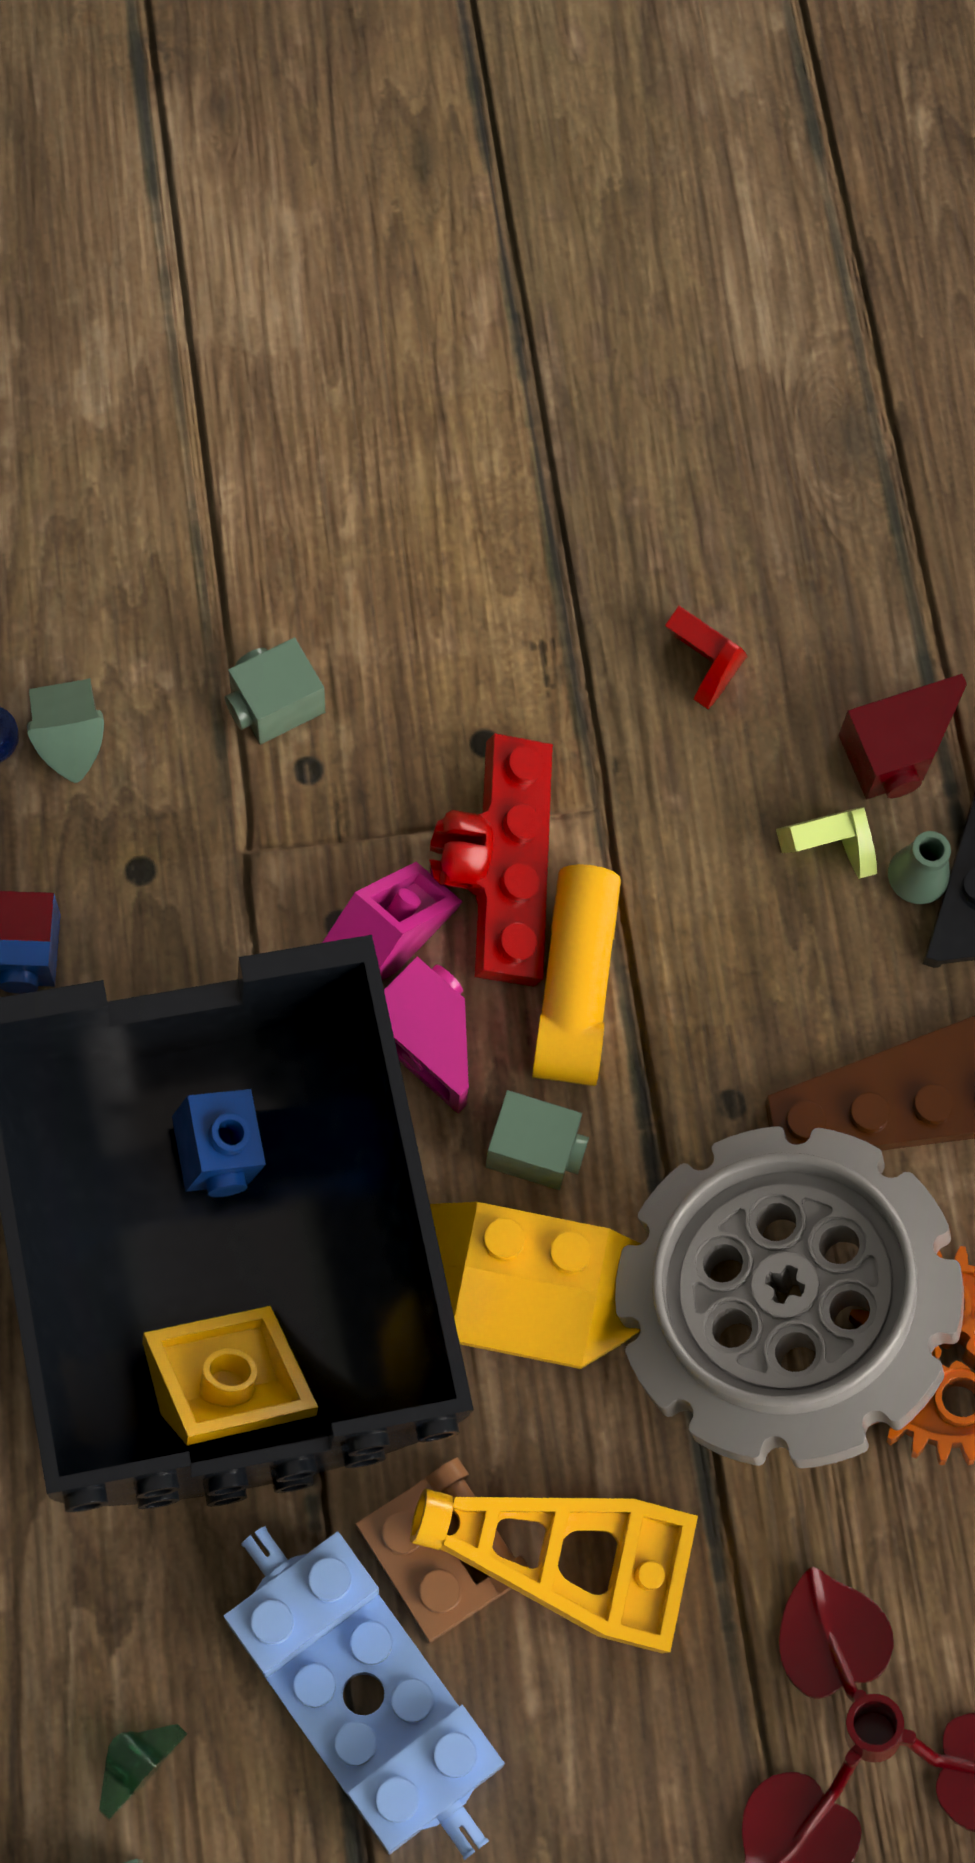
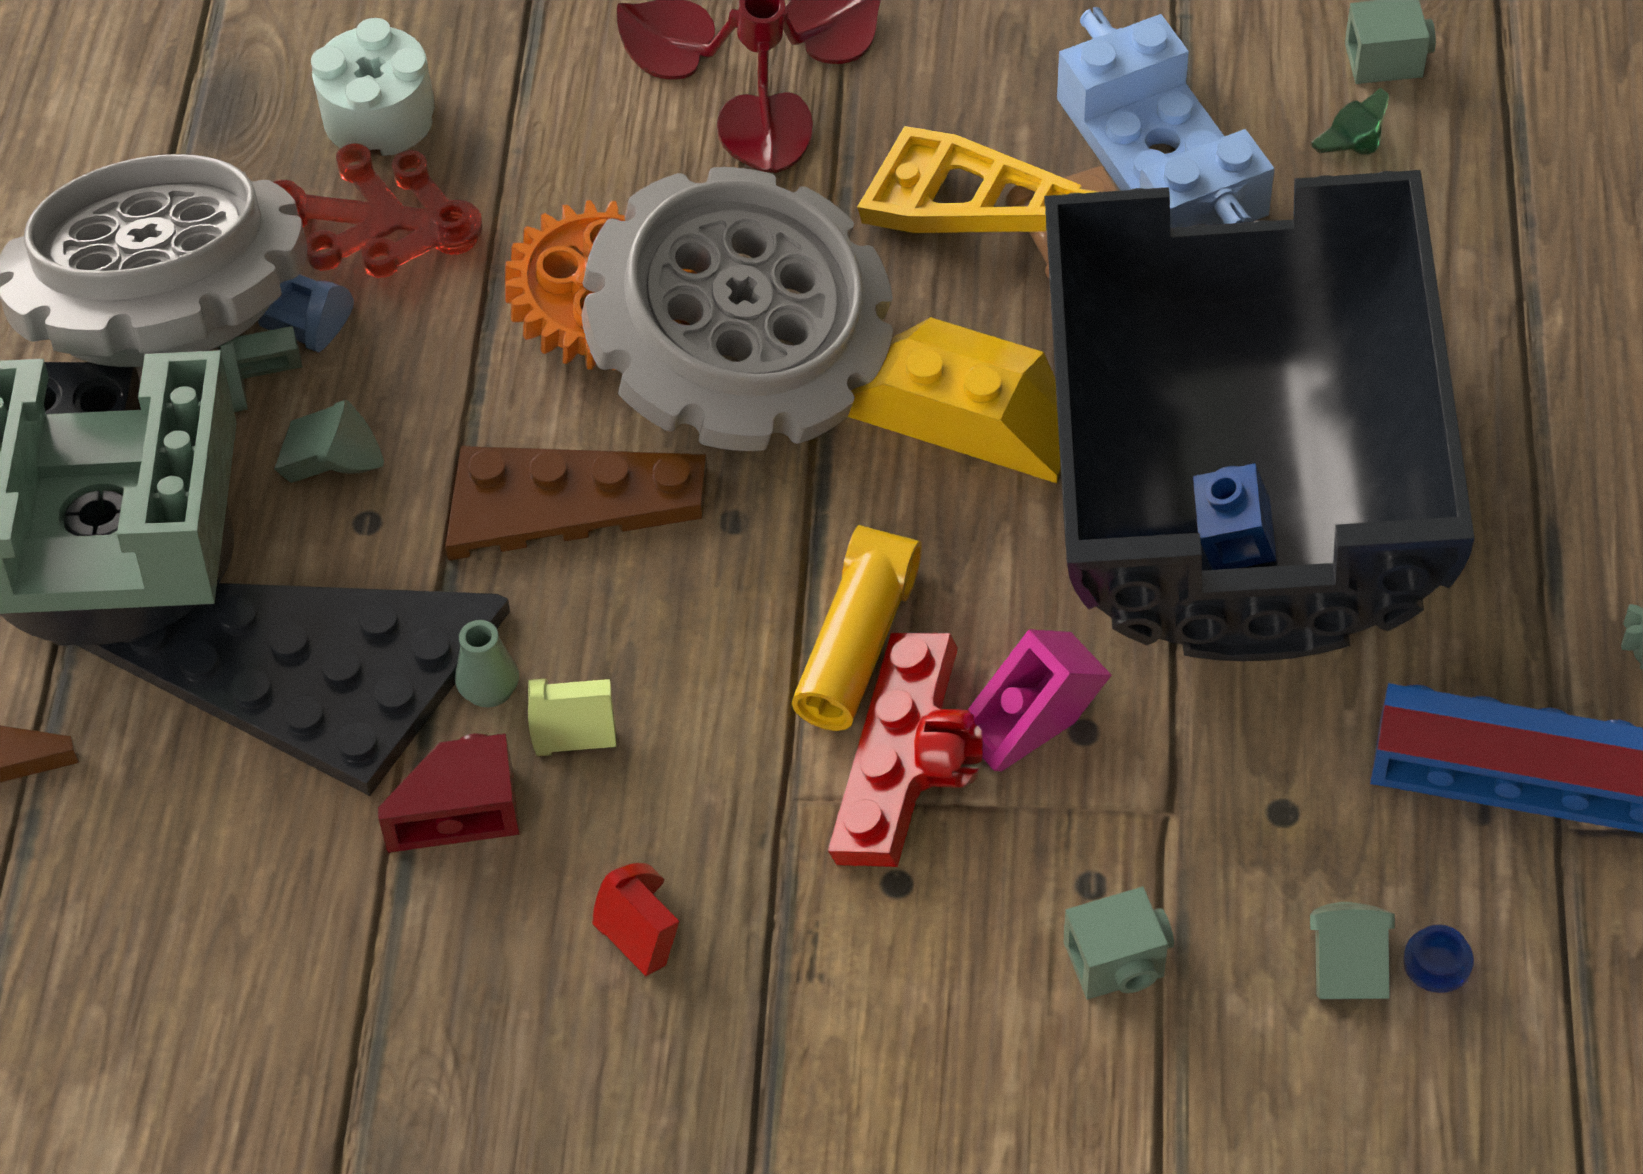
camera: 160 degrees left, 15 degrees down
yellow slope [142,1306,318,1445] -> none
dark pink slope [384,956,469,1114] -> none
sand green brick [486,1090,589,1190] -> none

